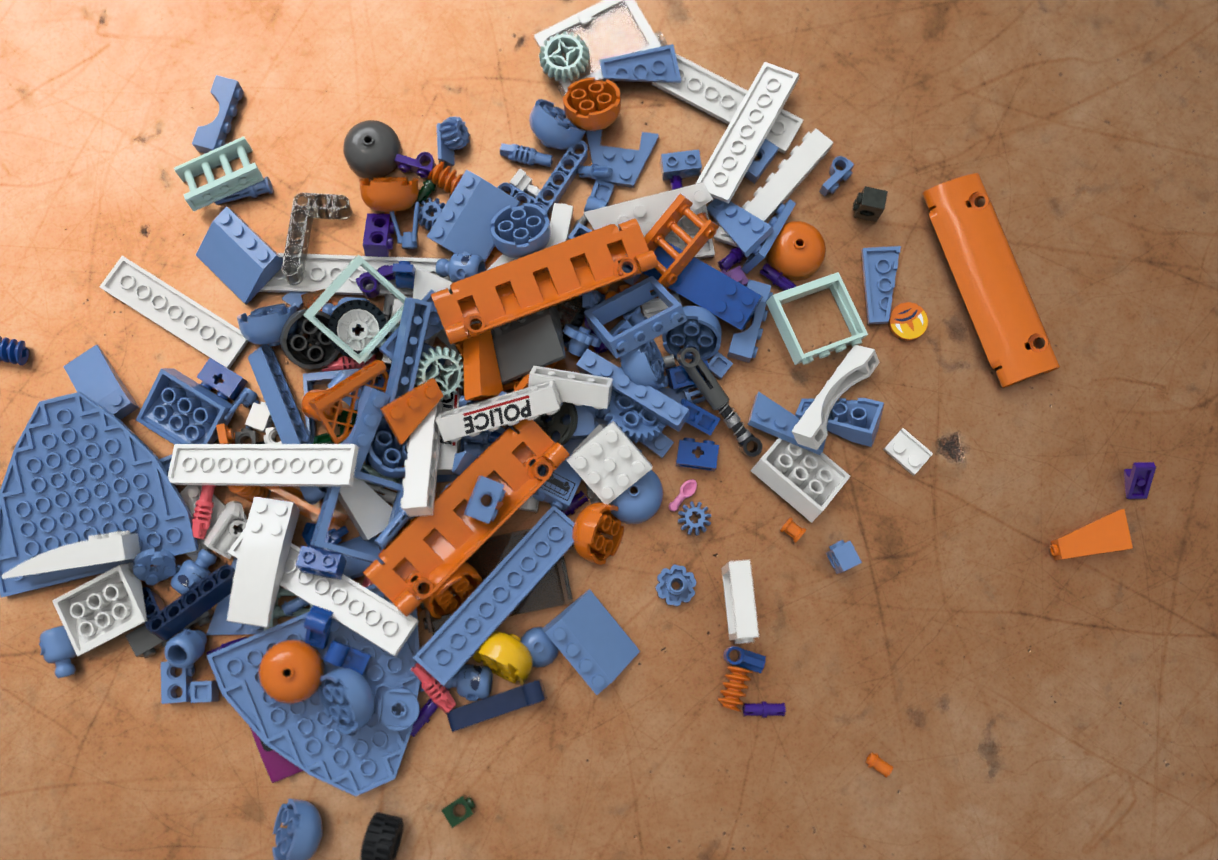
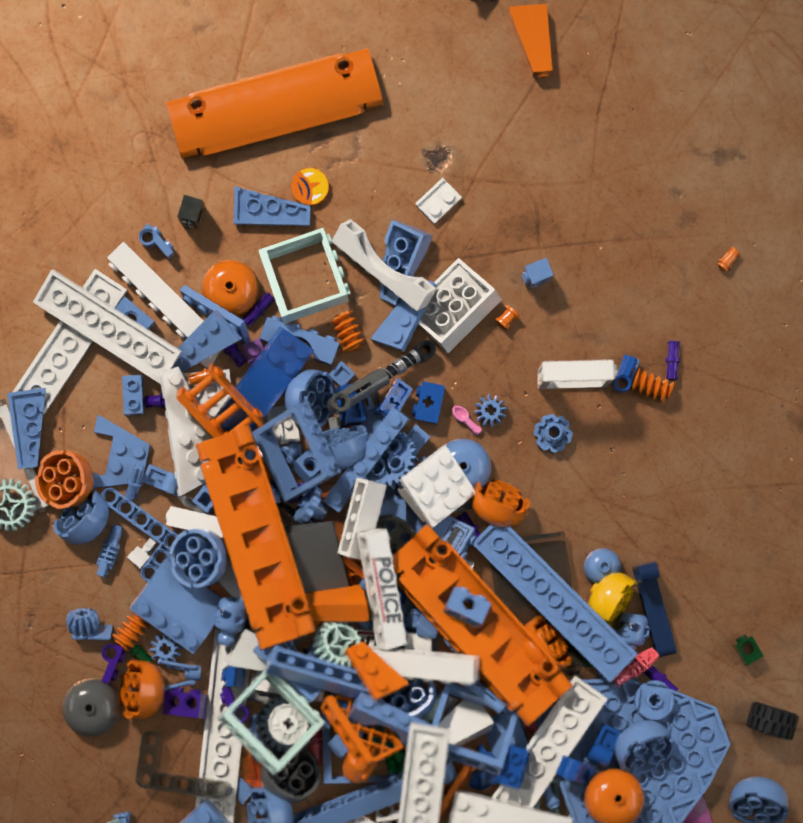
camera: 90 degrees left, 5 degrees up
medium blue slope [542,589,640,695] -> none
none -> orange piece [331,310,366,353]

